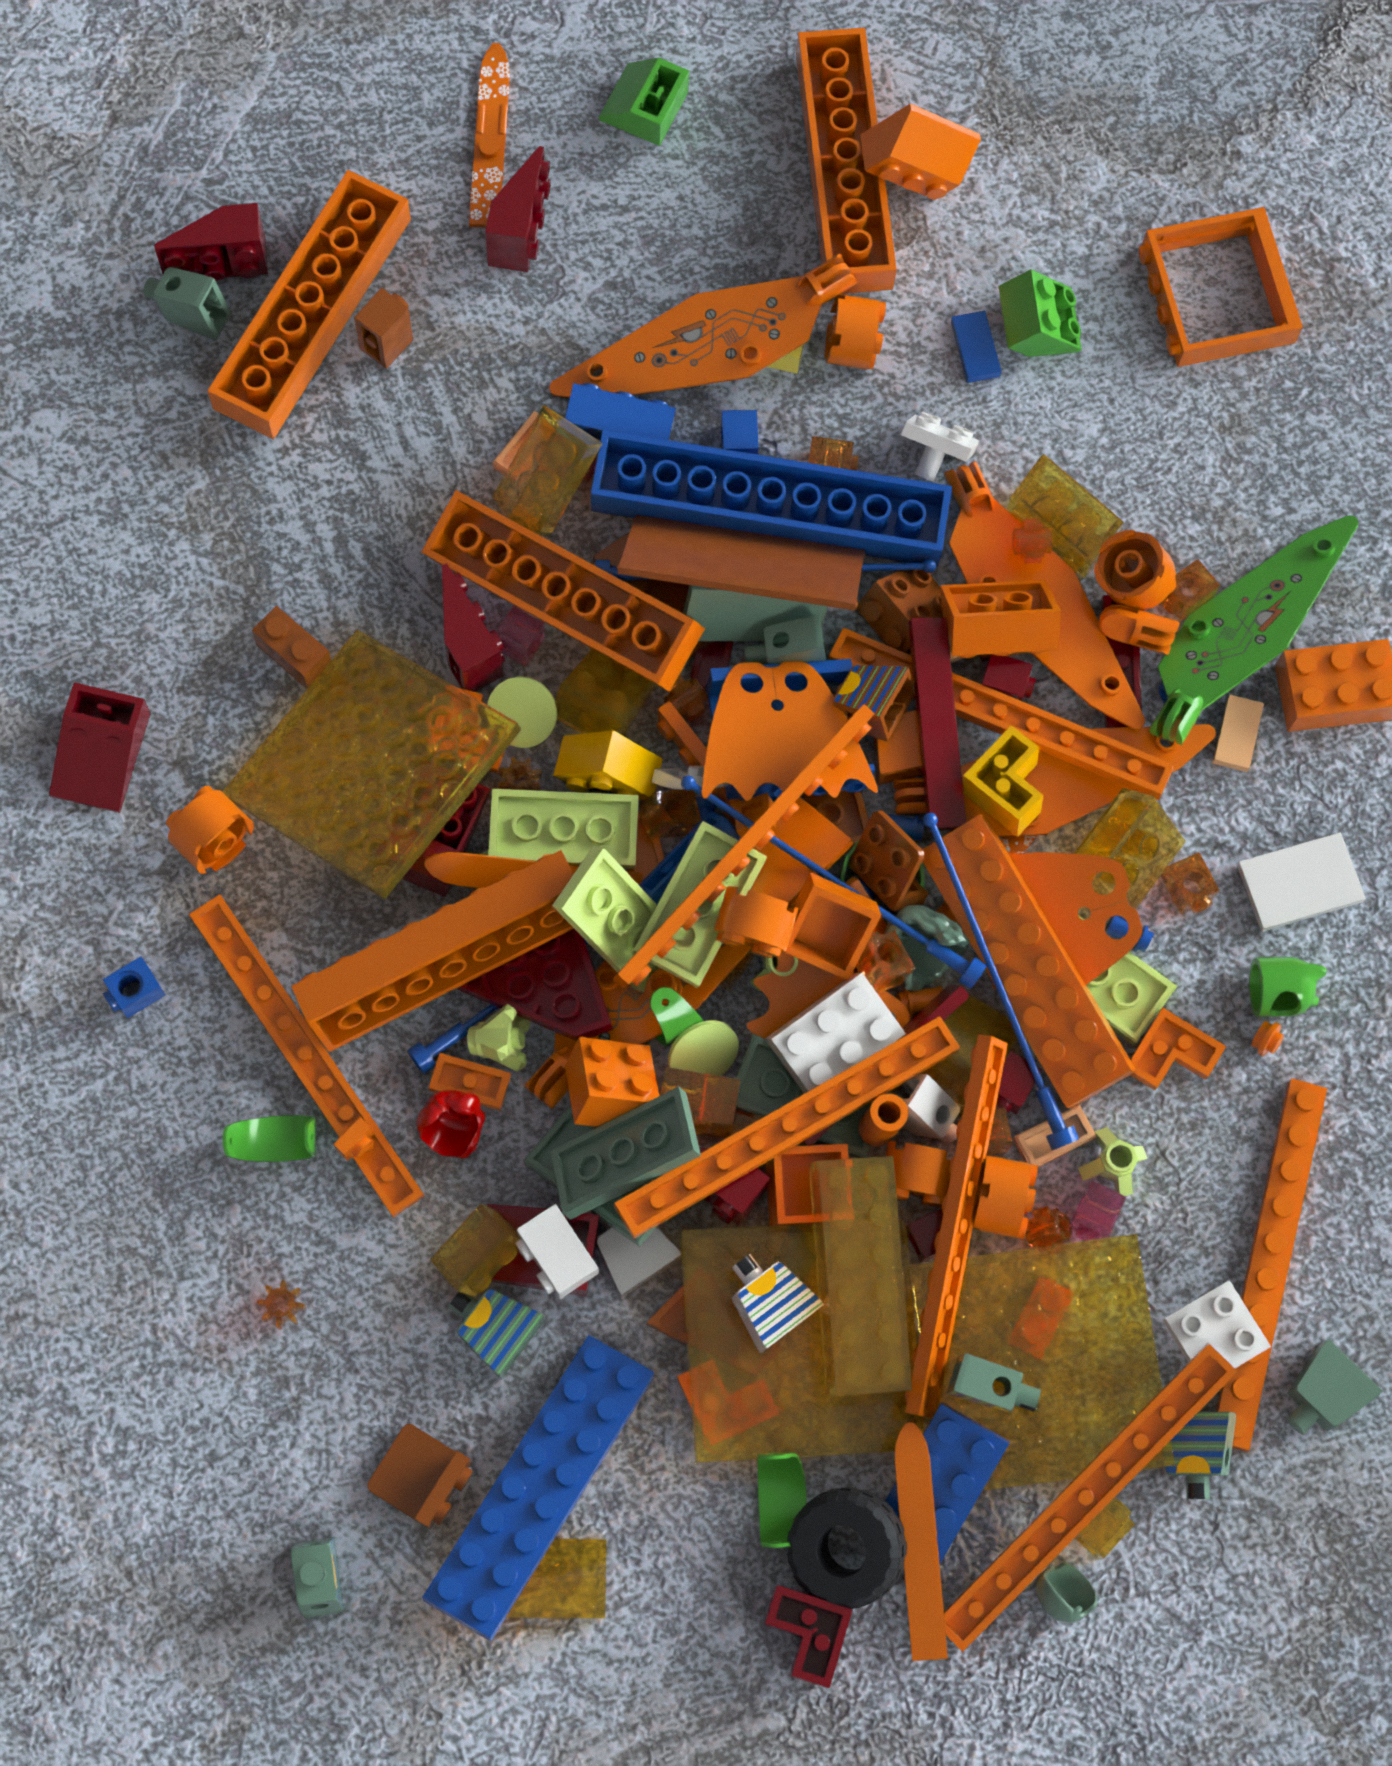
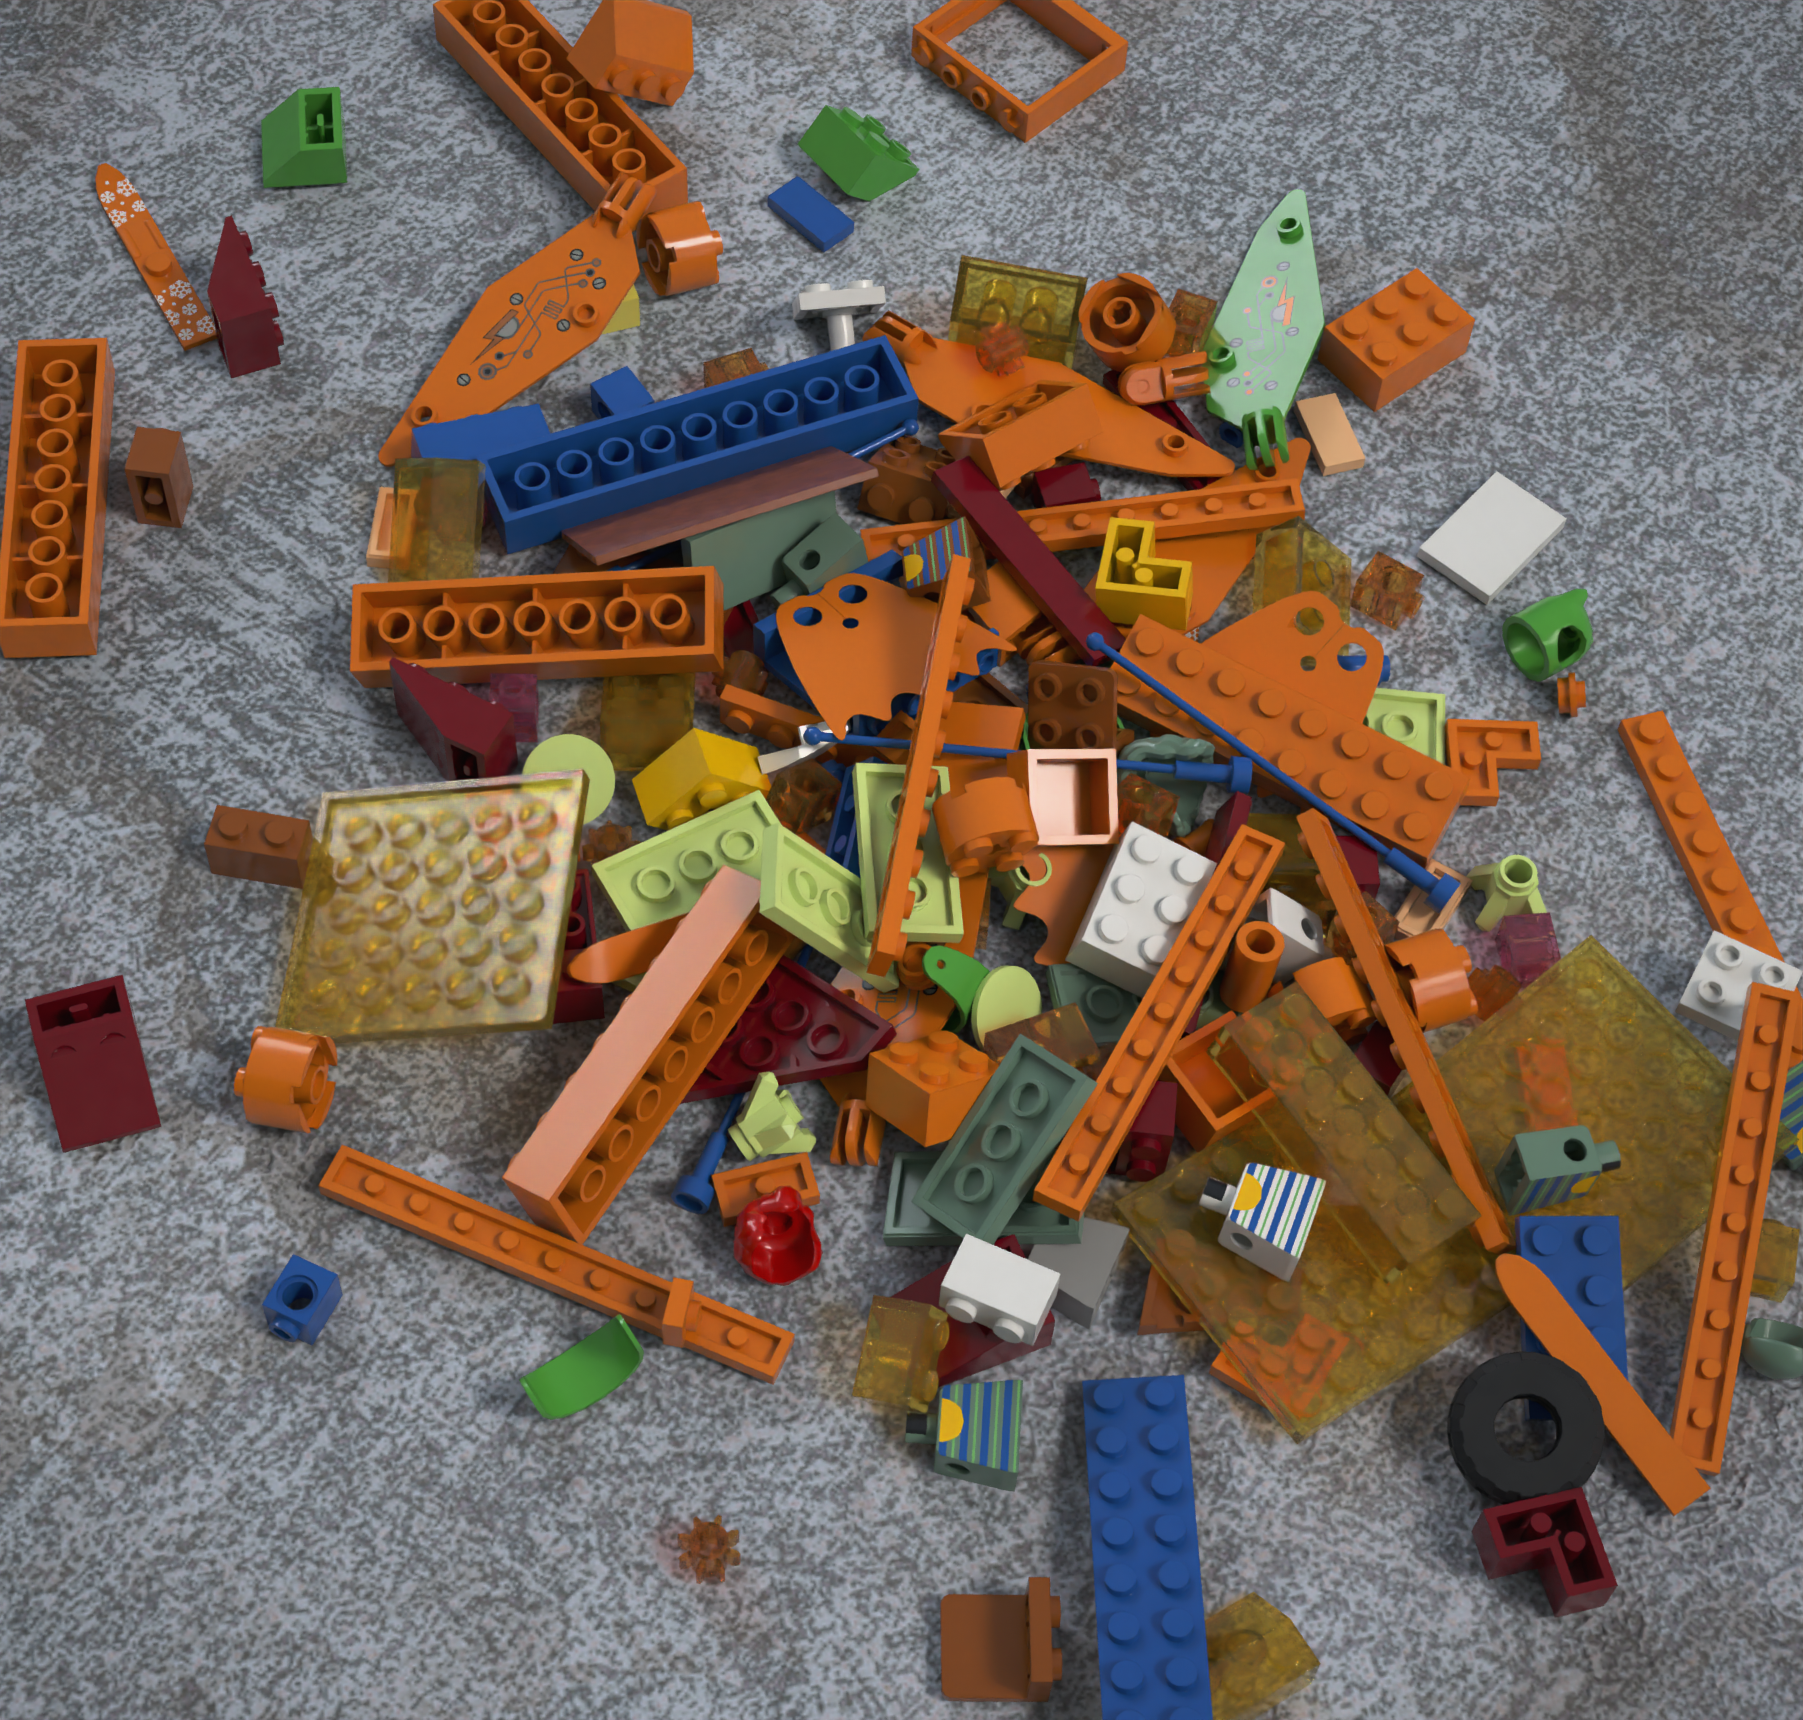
camera: 30 degrees left, 15 degrees down
bright green piece [757,1453,807,1548] -> none

